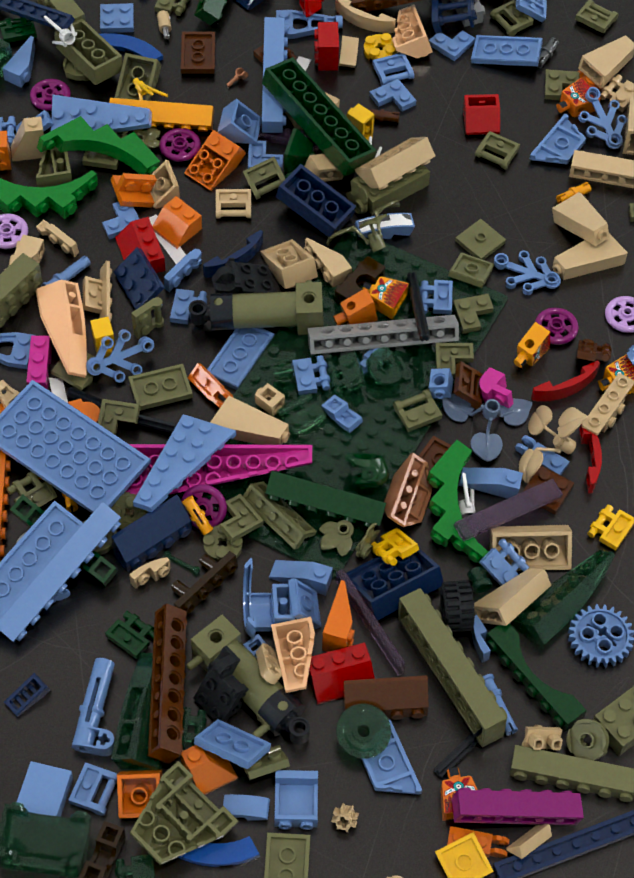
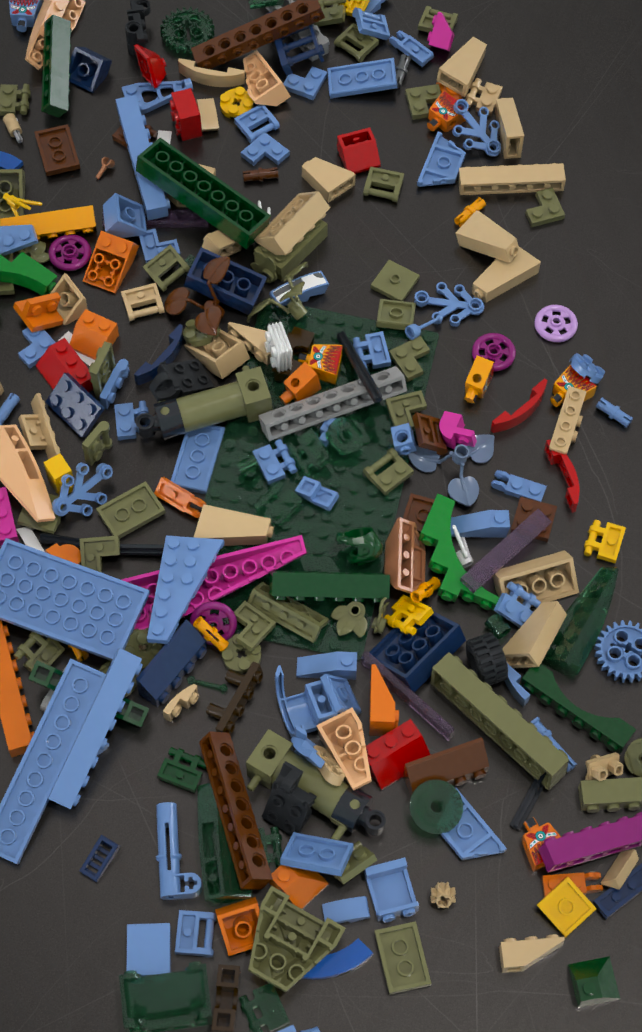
camera: 15 degrees left, 5 degrees up
tan brick [255,383,285,417] -> none
dark green slope [284,128,316,177] -> none
yellow brick [347,103,374,141] -> none
tan plant [519,405,588,483] -> none
reddish brown plate [577,339,612,361] -> none
none -> olive plate [89,341,116,401]
none -> reddish brown plant [164,256,230,336]
none -> olive plate [183,319,220,347]
none -> white brick [264,321,292,373]
none -> medium blue slope [291,736,325,769]
none -> tan slope [302,157,356,203]
none -> medium blue hinge [389,30,434,67]
none -> medium blue hinge [405,314,443,340]
none -> light orange pin [410,577,441,603]
none -> dark pink slope [427,11,455,52]

